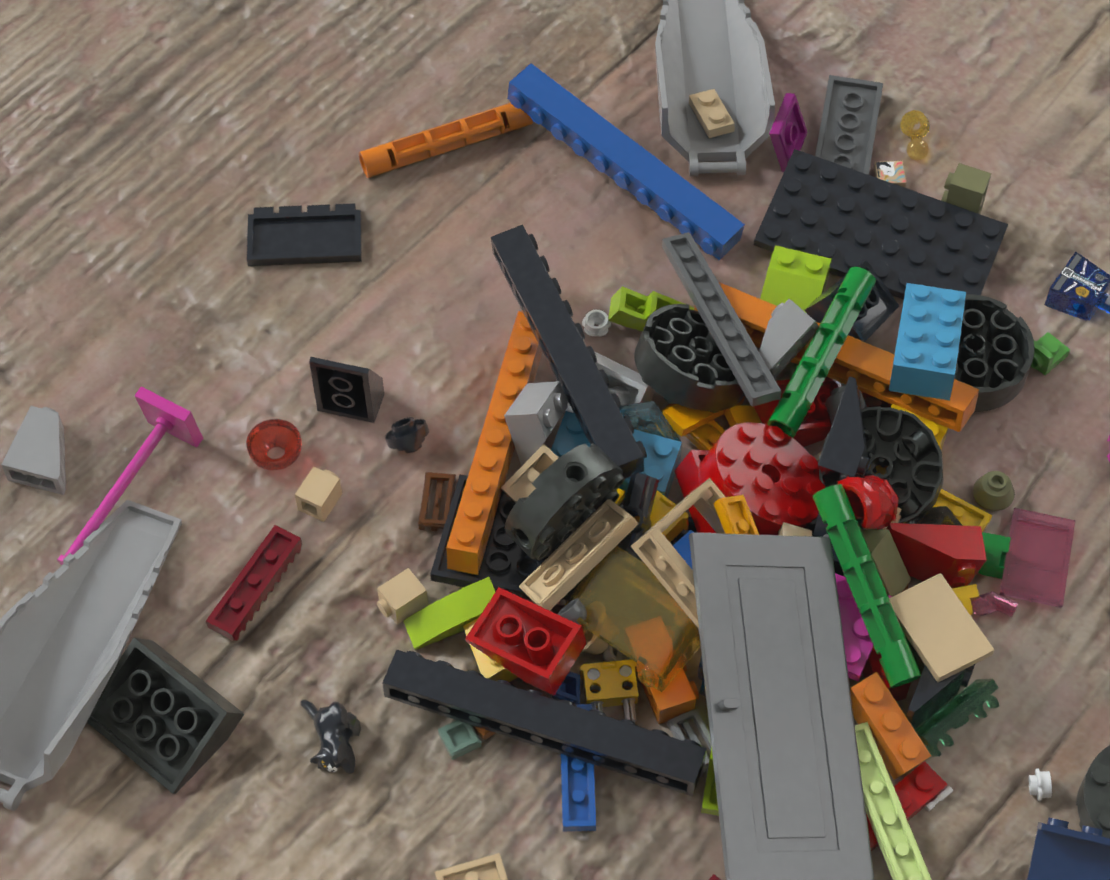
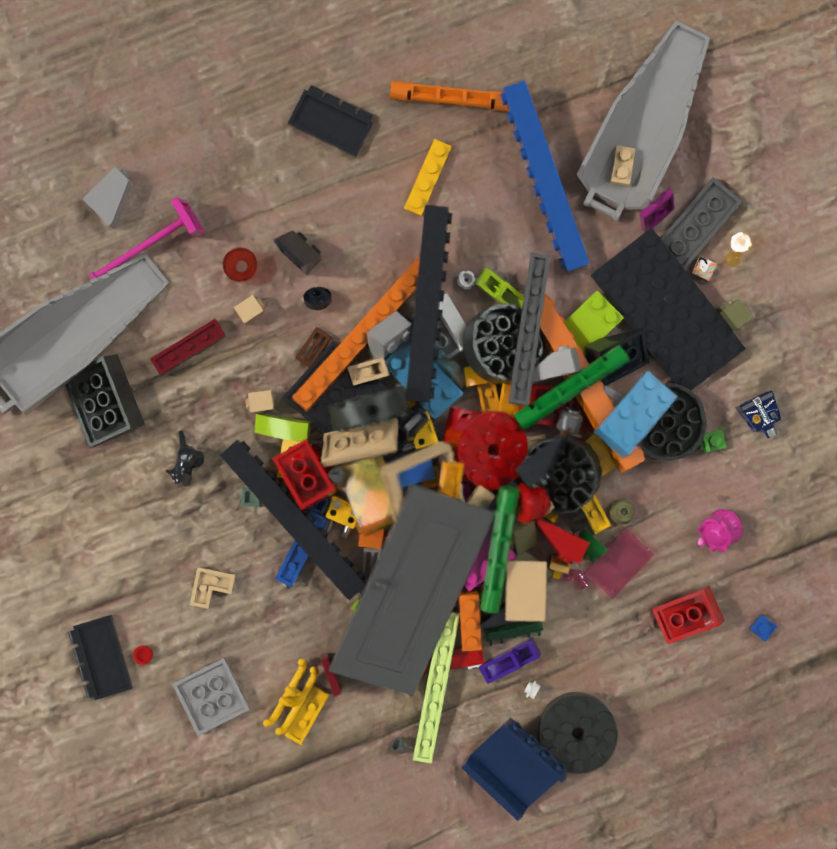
camera: 30 degrees right, 30 degrees up
none -> yellow plate [404,139,452,217]
none -> dark purple slope [479,637,541,684]

